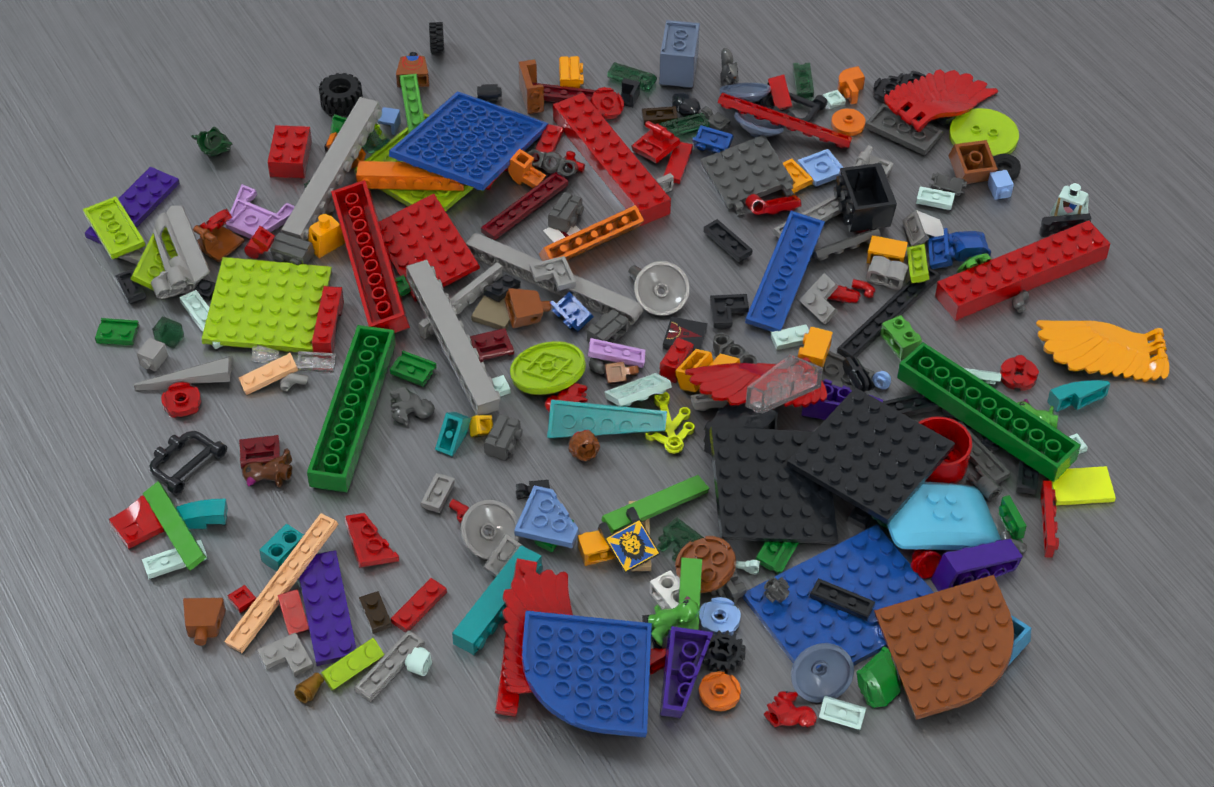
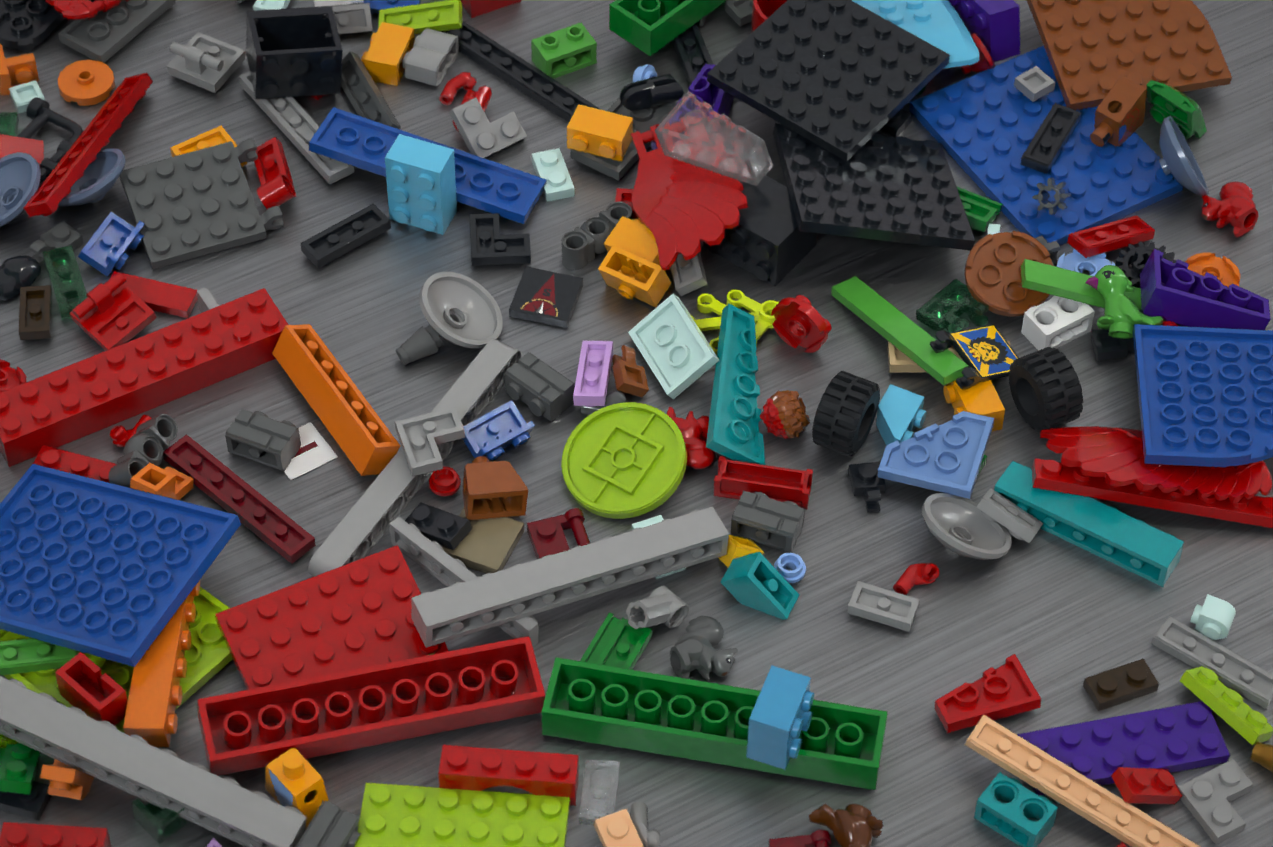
camera: 90 degrees left, 0 degrees up
red plate [391,578,447,633] -> none
red brick [659,338,694,383] -> none
light blue plate [798,149,843,187] -> none
light aqua plate [819,696,866,730] -> none
none -> red piece [55,652,128,726]
none -> medium azure brick [385,134,457,235]
none -> red plate [429,466,461,496]
none -> light grey piece [626,586,689,630]
none -> red container [714,456,813,510]
none -> dark azure brick [746,665,814,770]
none -> red plate [771,295,832,353]
none -> light blue plate [774,552,806,584]
none -> black tyre [812,371,880,457]
none -> medium azure slope [876,384,927,445]
none -> black tyre [1009,347,1083,432]
none -> light grey plate [1014,66,1055,102]
none -> red tile [1067,215,1155,258]
none -> dark orange torso [1090,75,1147,147]

